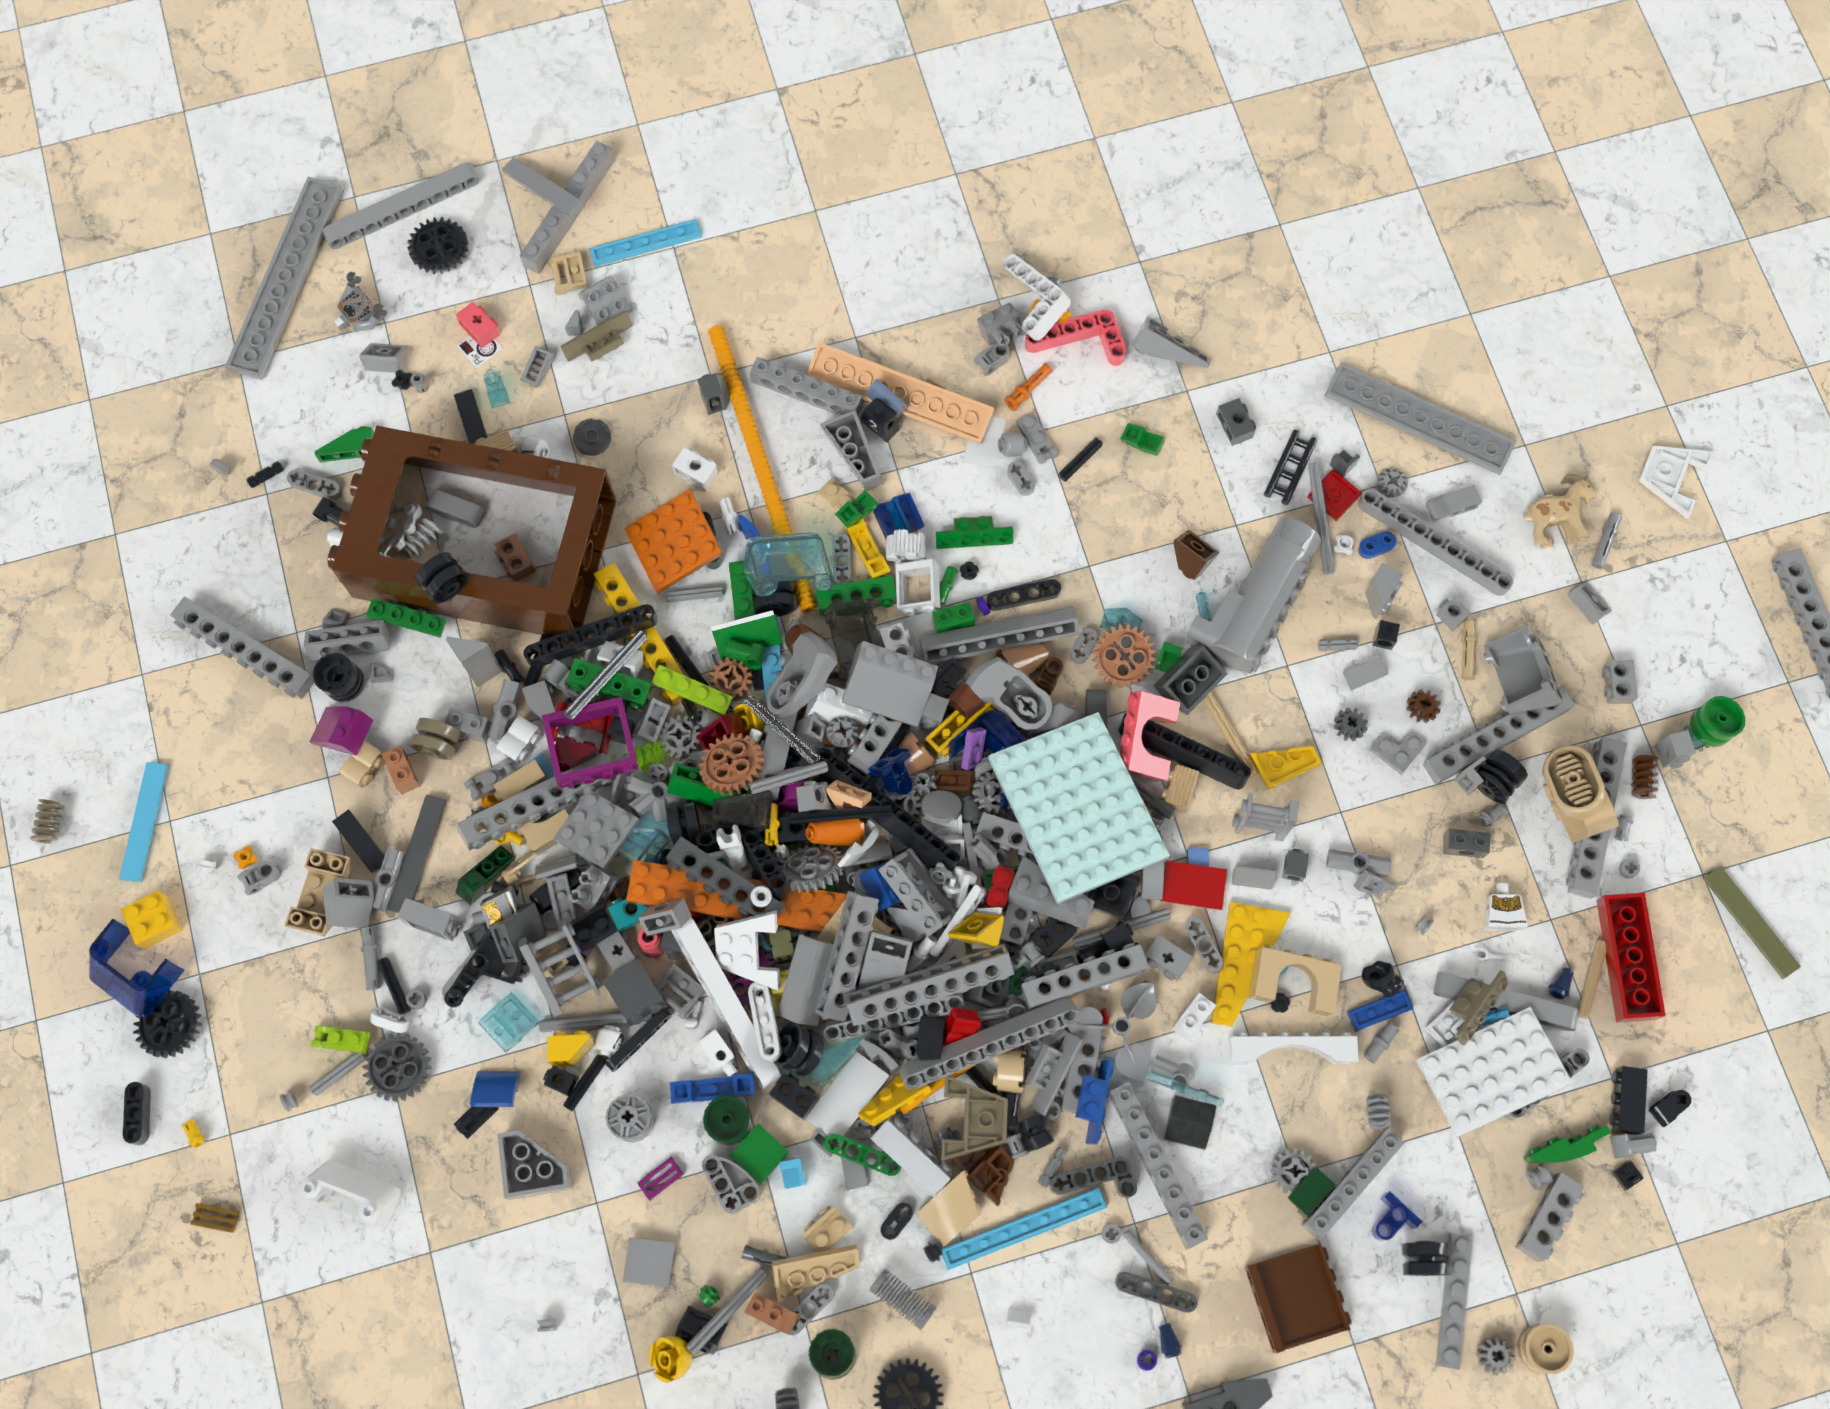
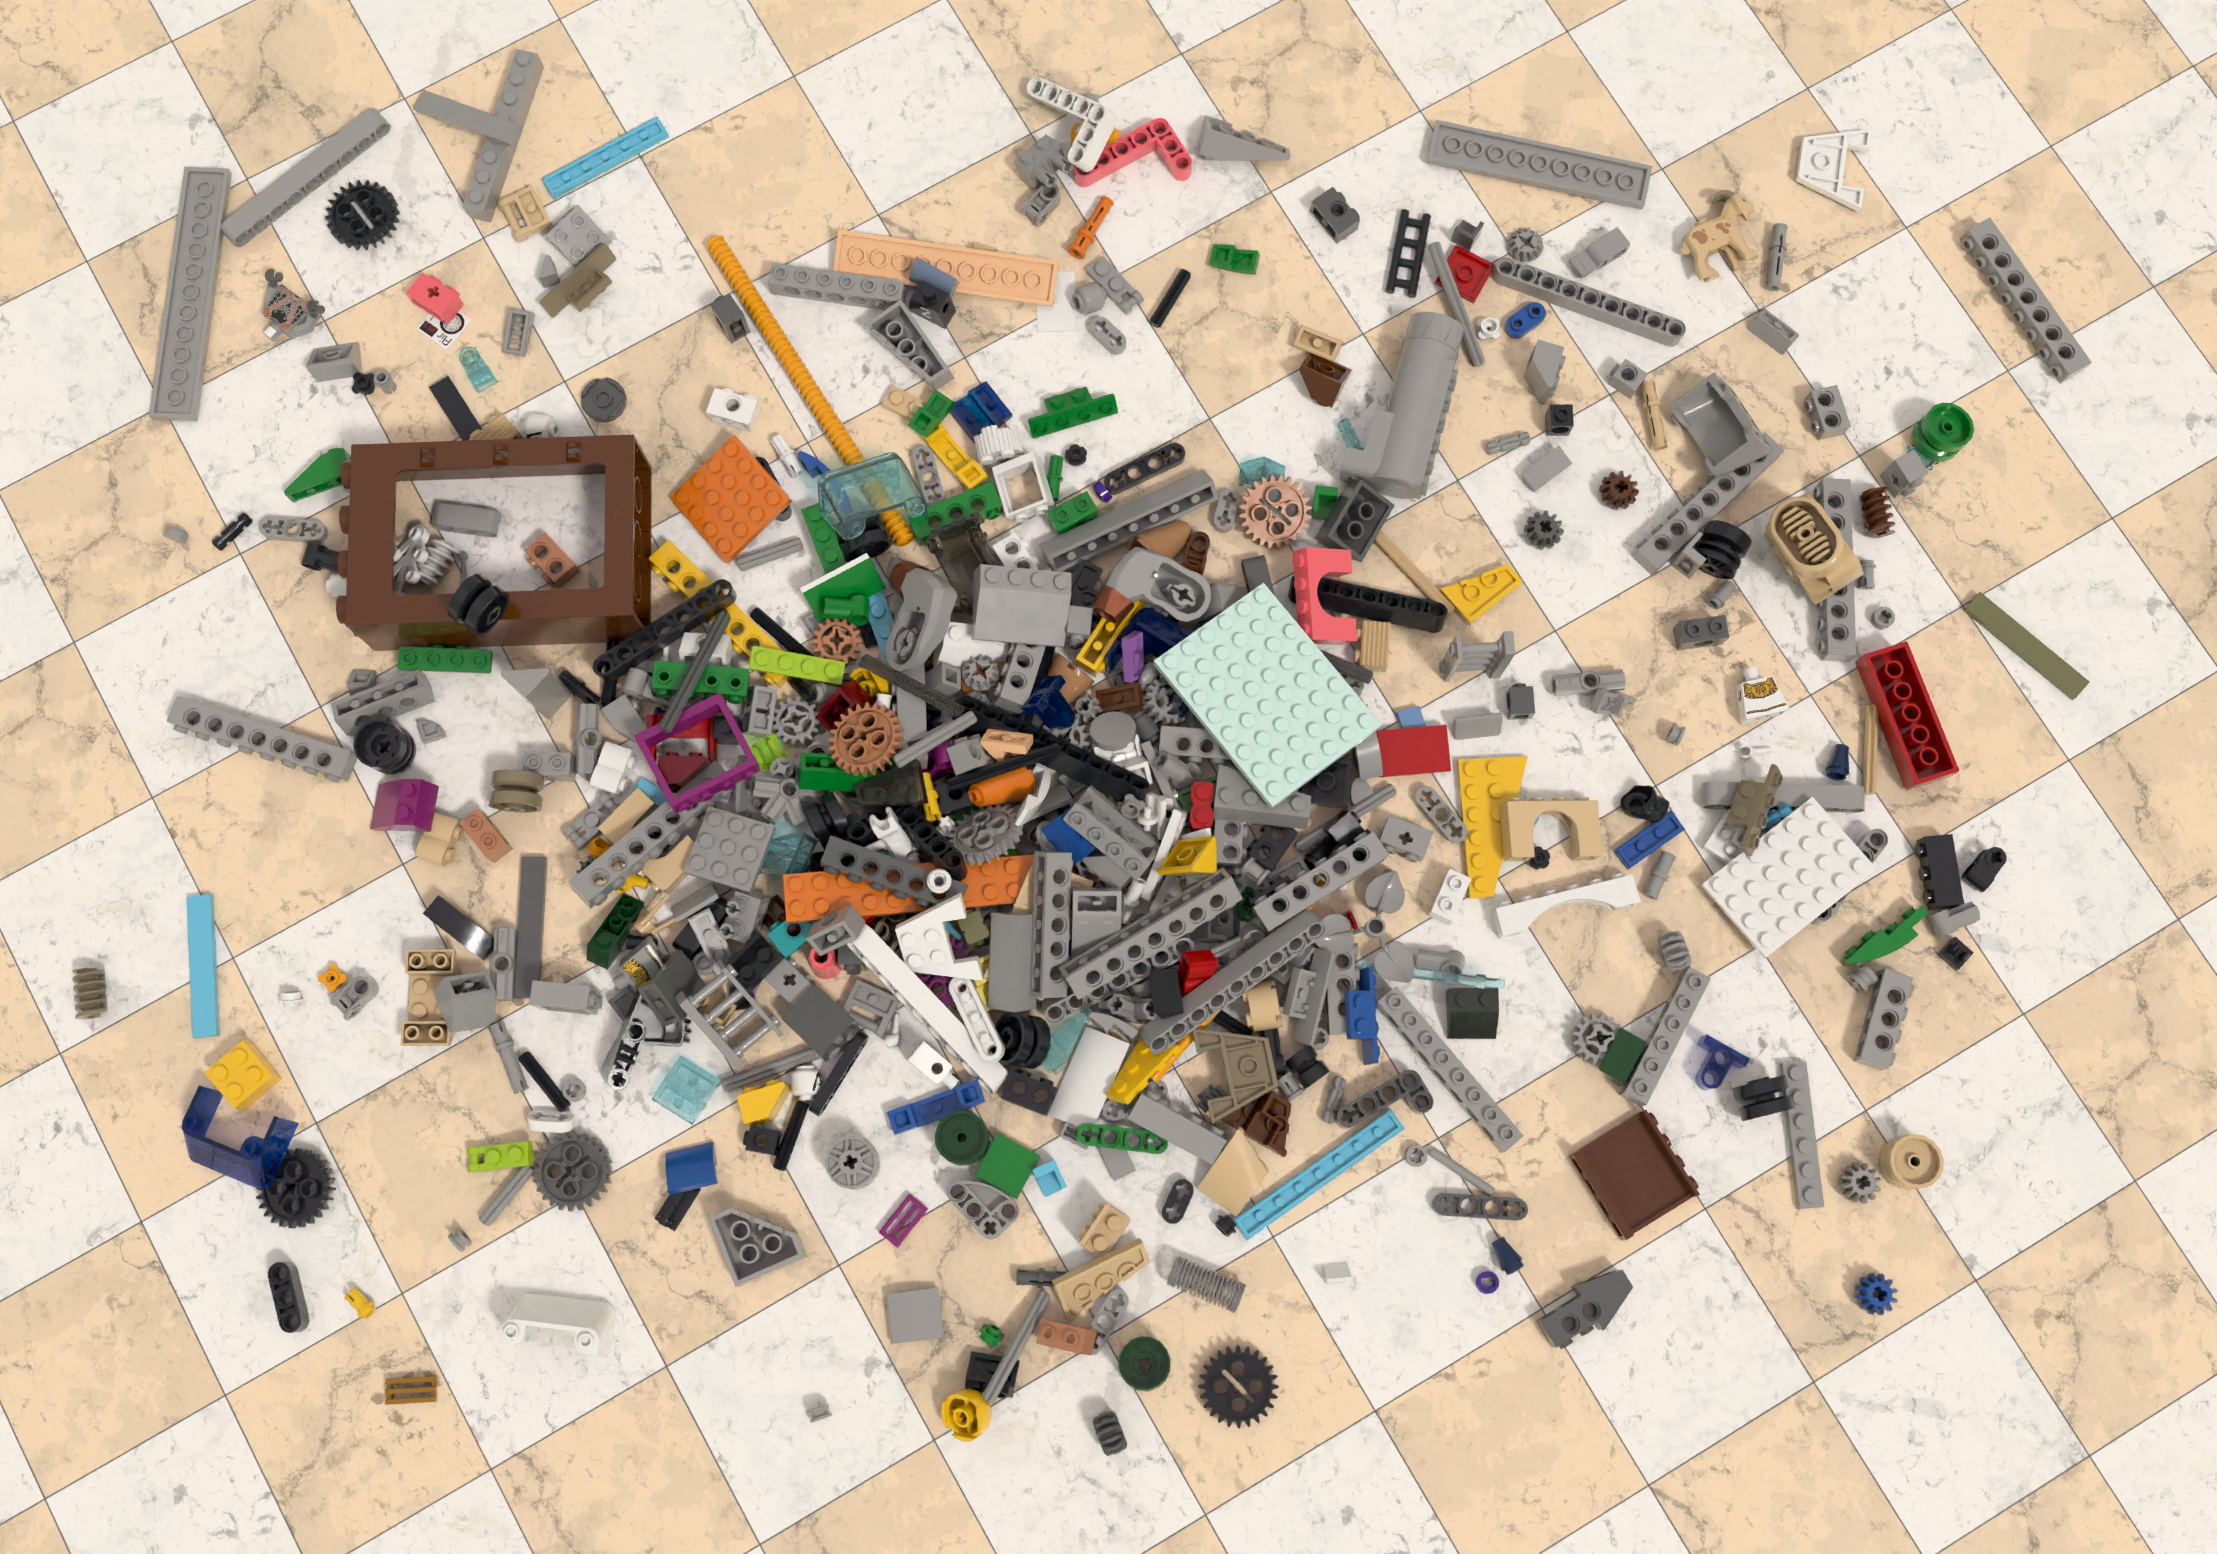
camera: 15 degrees left, 5 degrees up
light grey plate [1370,732,1427,775] -> none
none -> tan slope [1293,324,1343,362]

